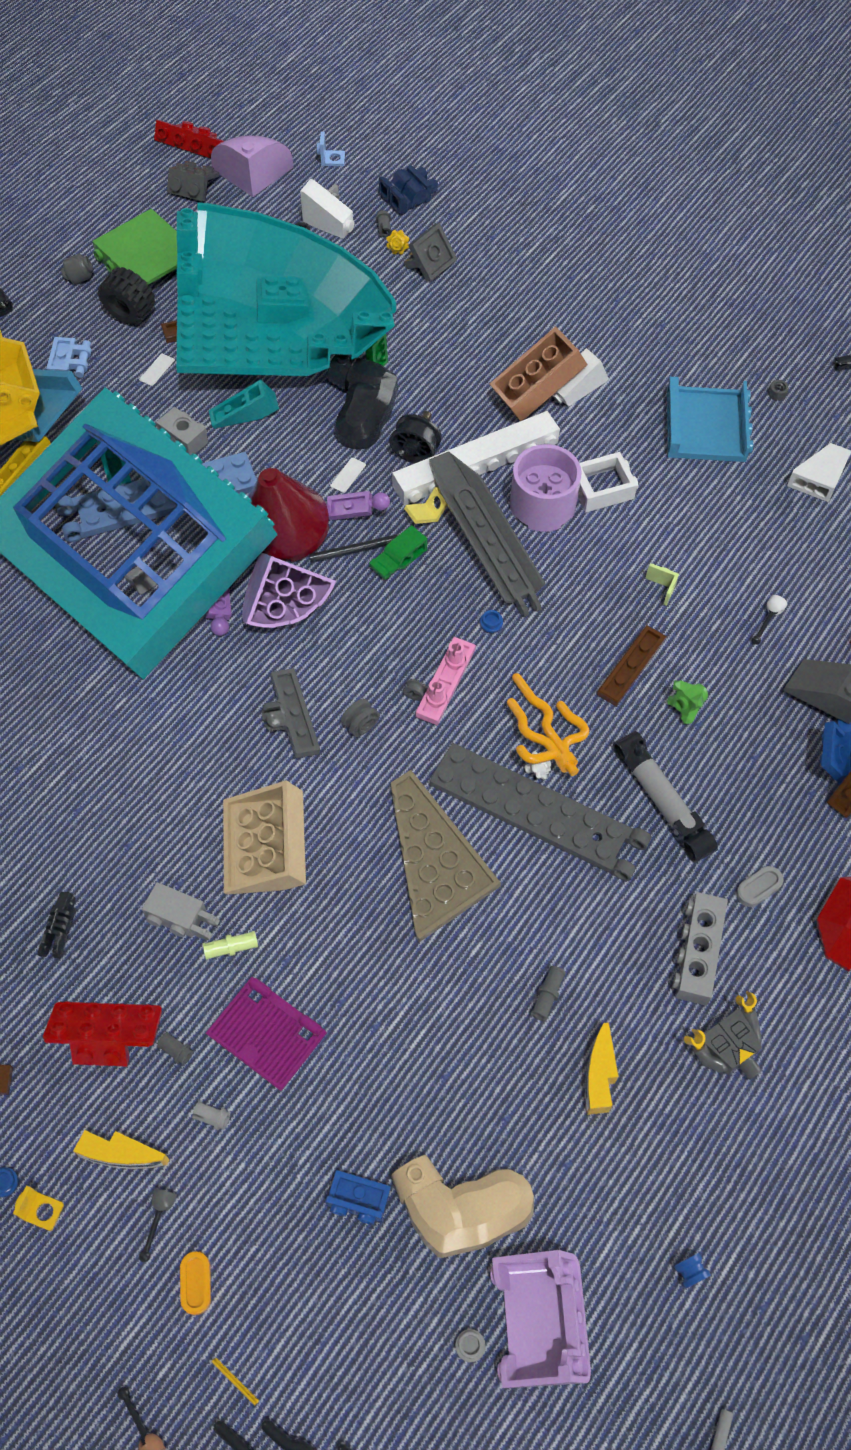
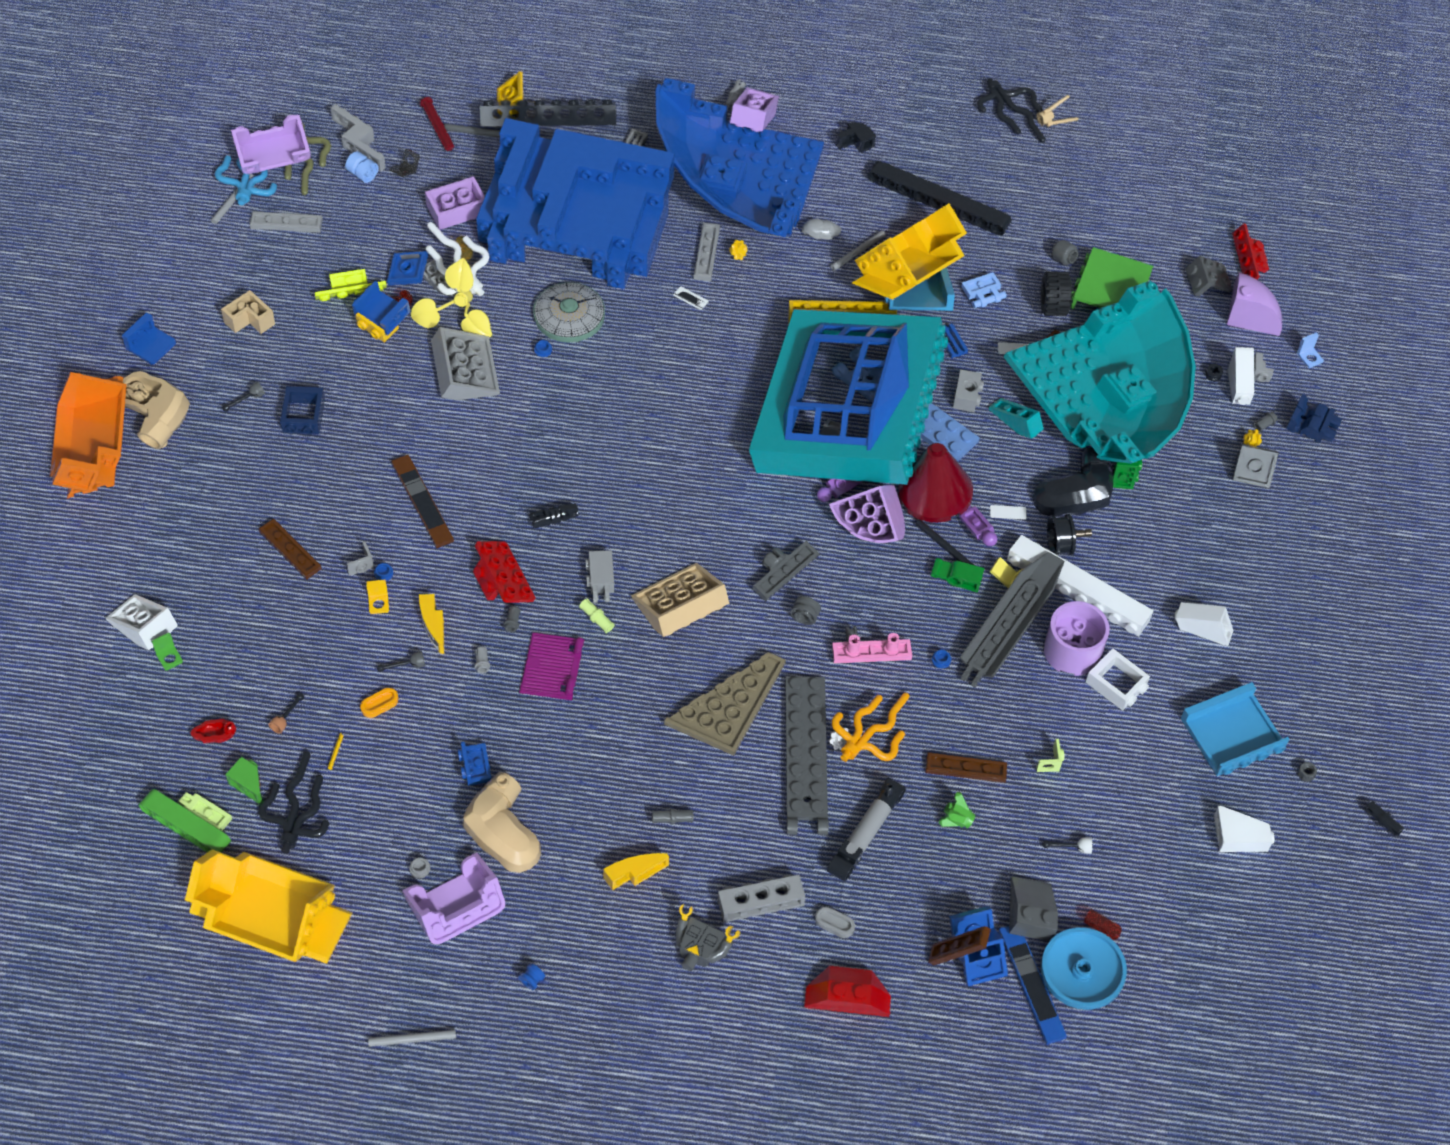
camera: 60 degrees right, 5 degrees down
nougat brick [489,326,588,421] -> none

